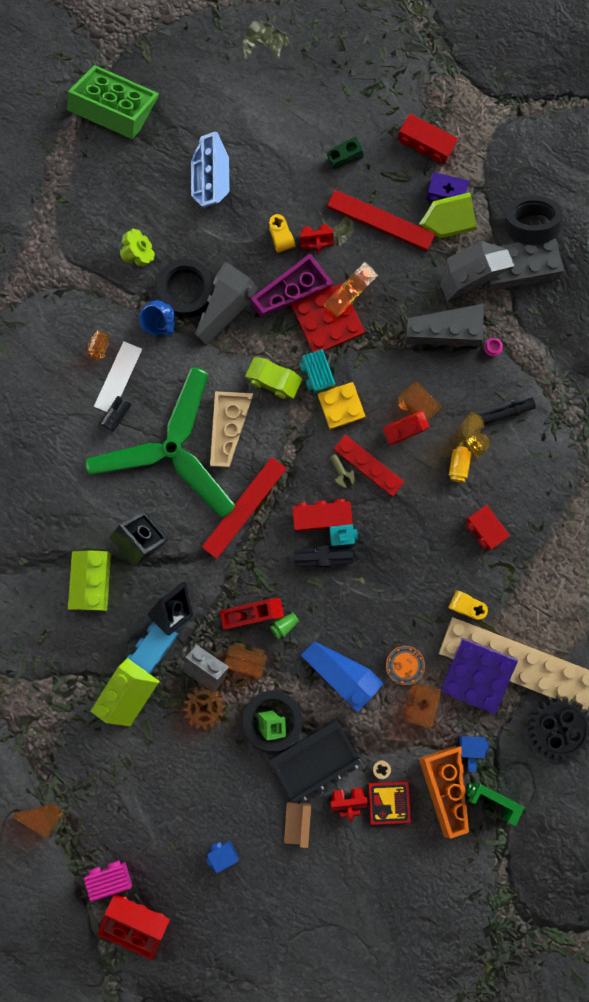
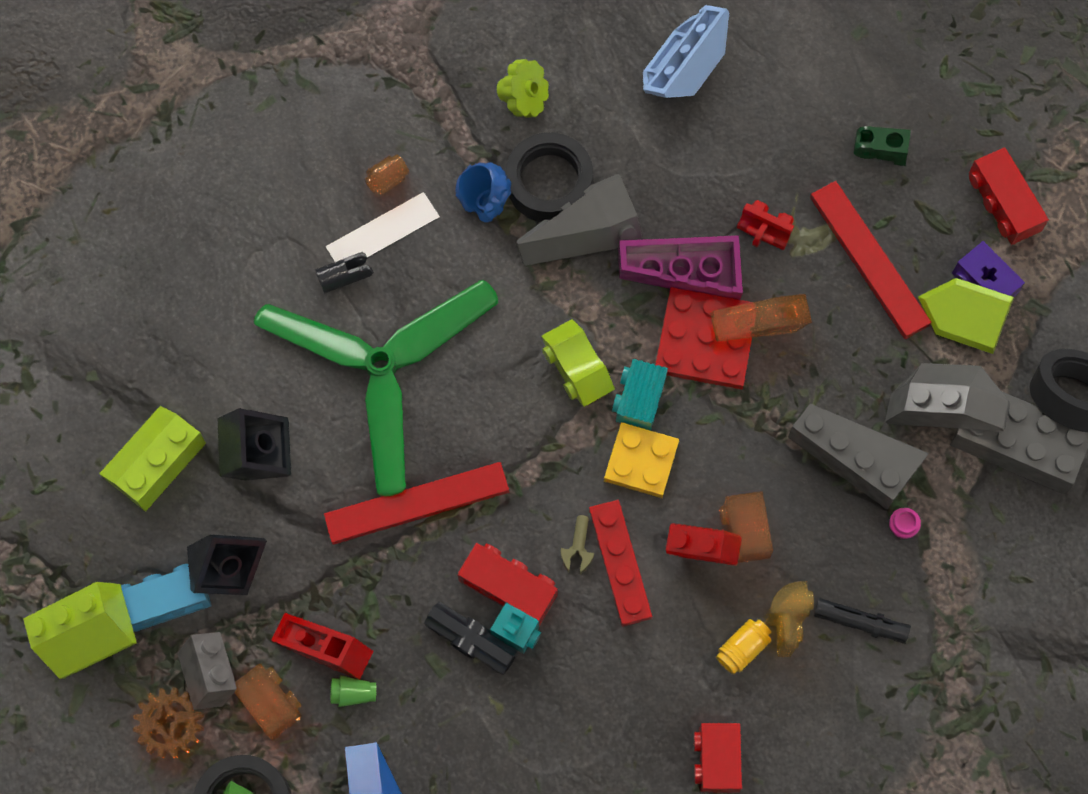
camera: 40 degrees right, 10 degrees down
tan wing [210,391,253,468] -> none
yellow piece [269,214,295,253] -> none

